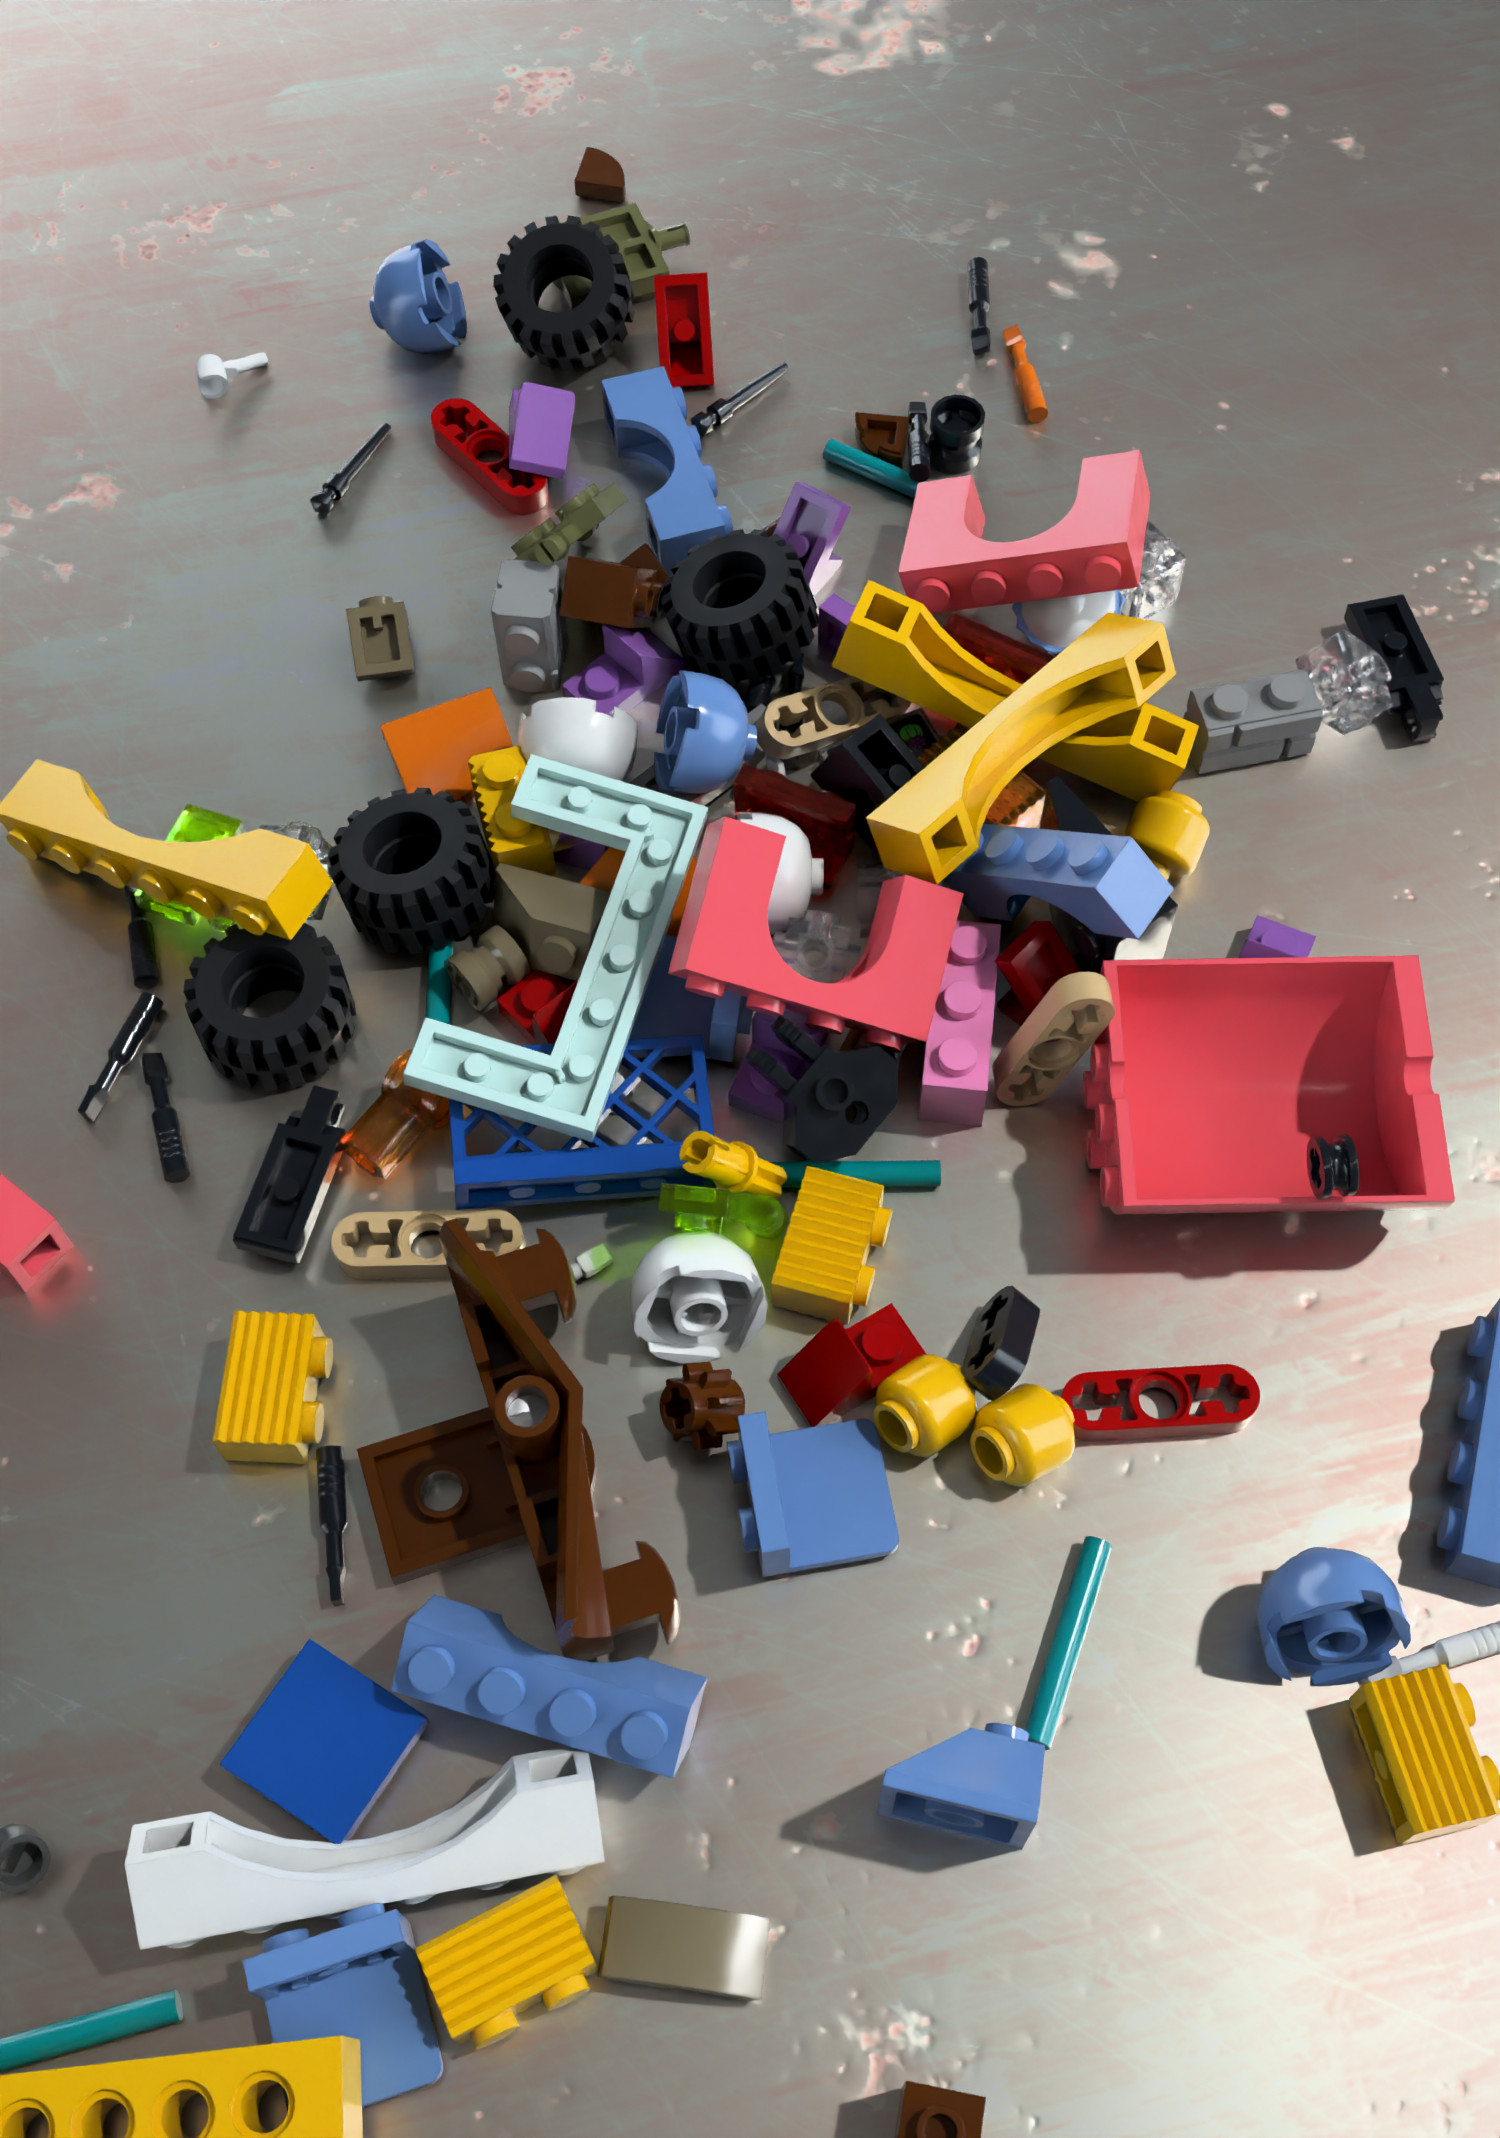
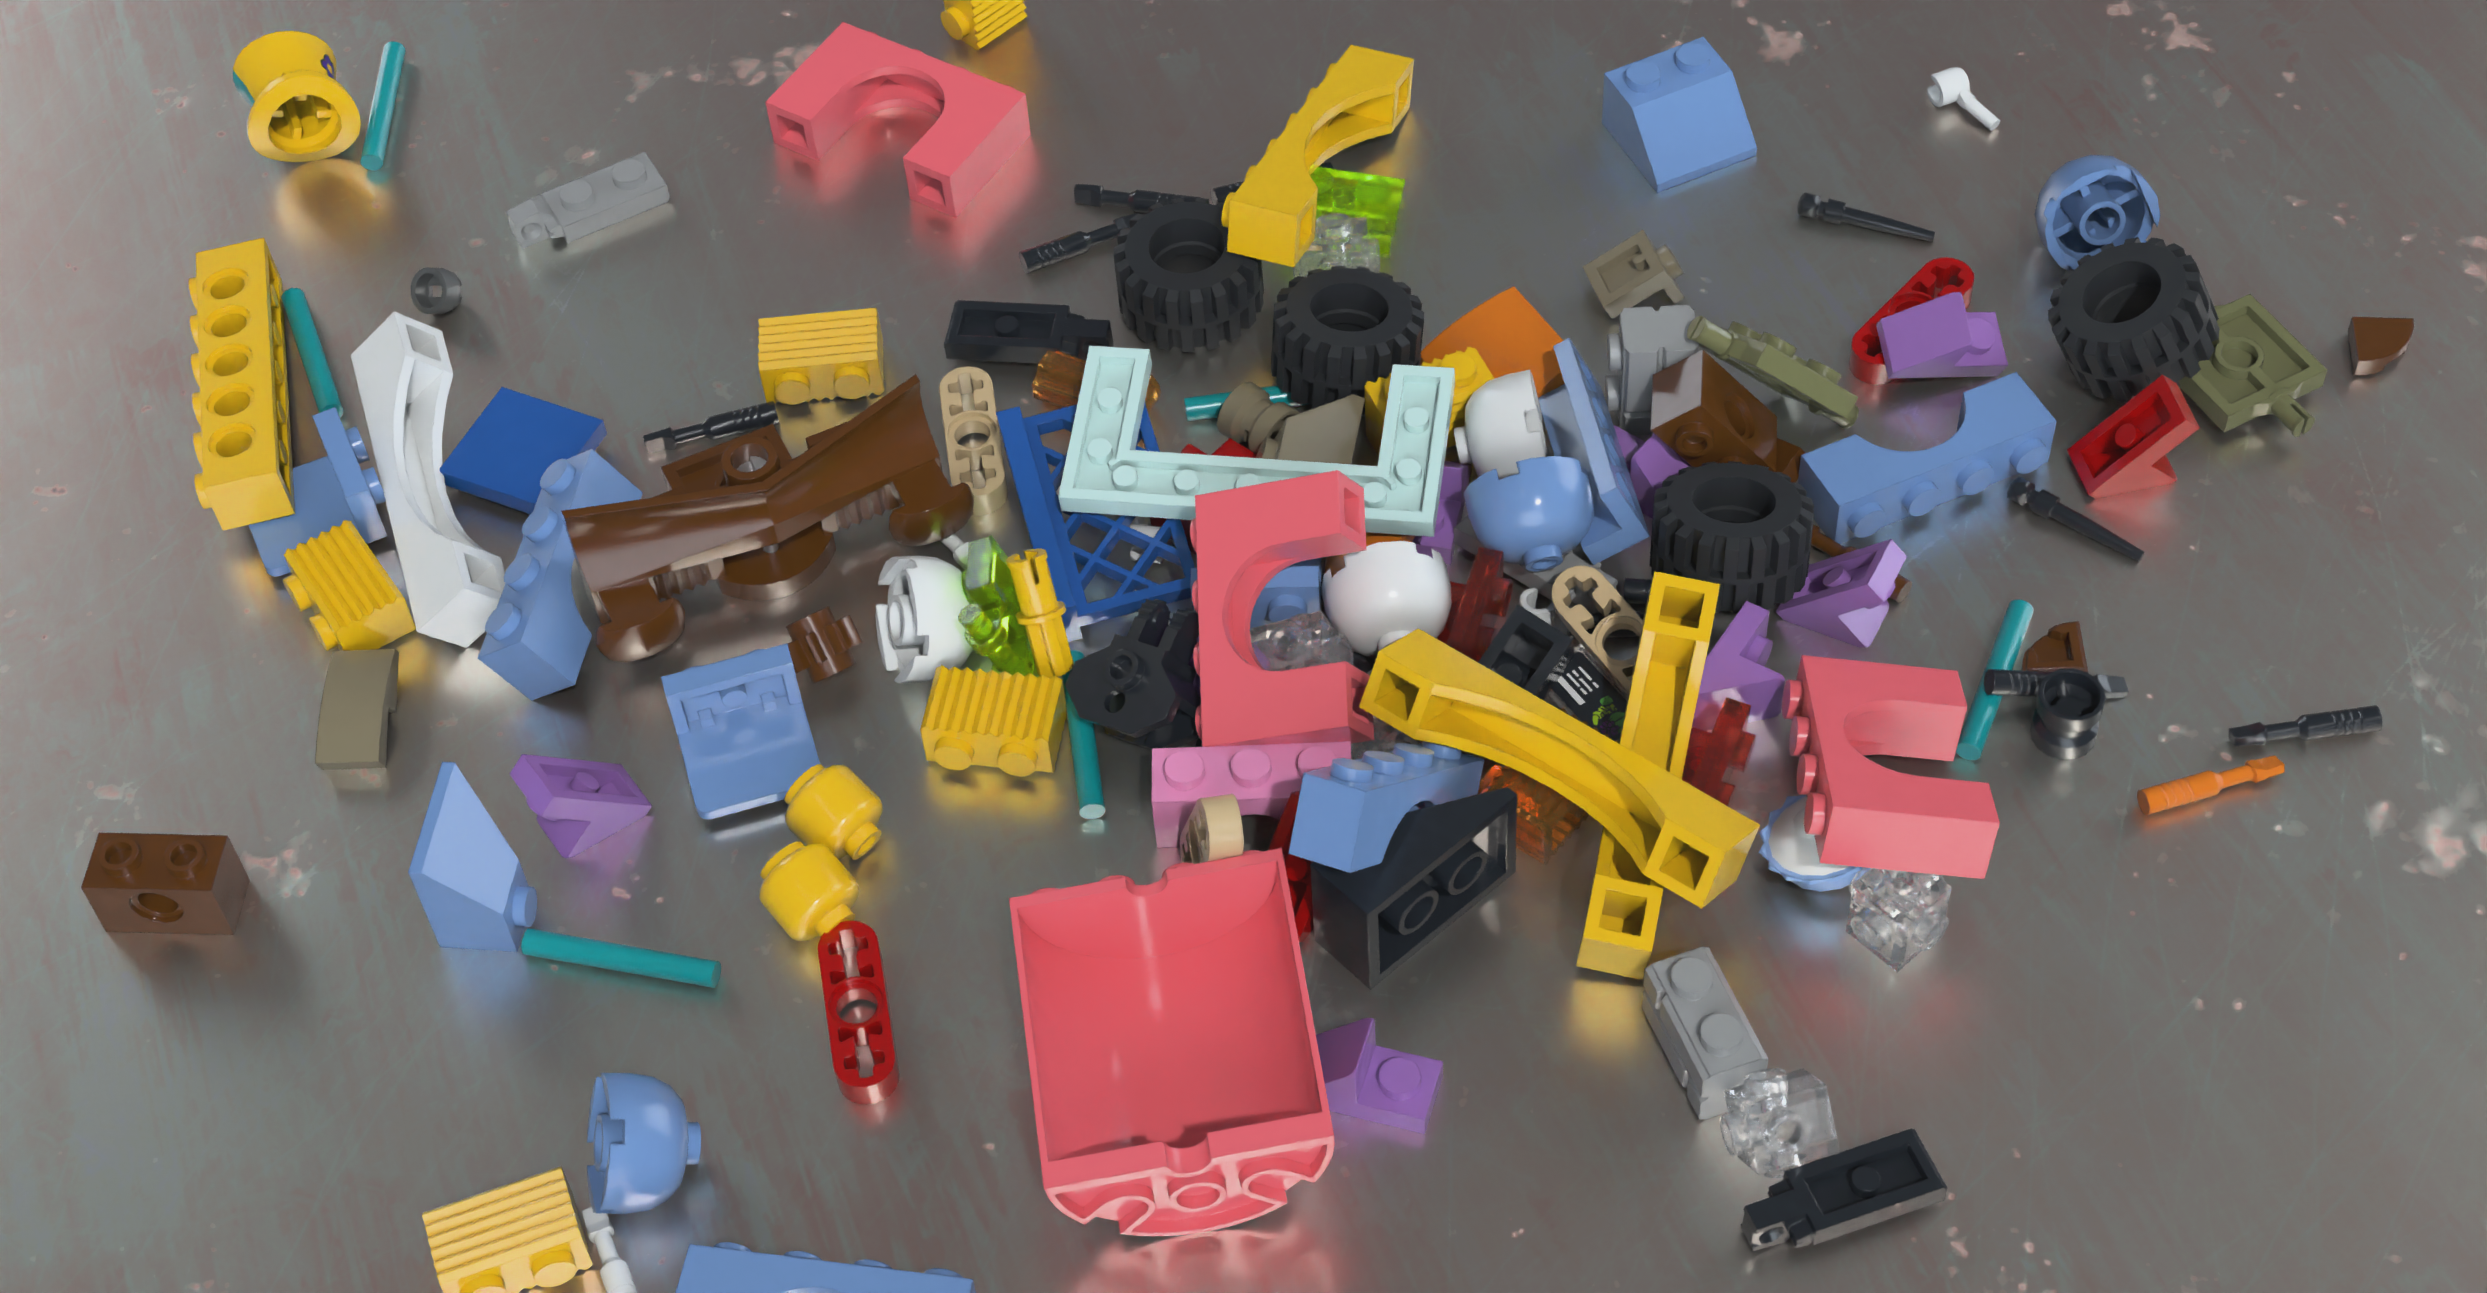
camera: 85 degrees right, 10 degrees down
red slope [777,1303,926,1427] -> none
black beam [961,1285,1040,1400] -> none
yellow head [1123,790,1210,880] -> none
black bush [1307,1134,1359,1199] -> none
none -> medium lavender slope [510,754,652,858]
none -> medium blue fence [1538,338,1650,565]
none -> medium blue slope [1602,37,1757,193]

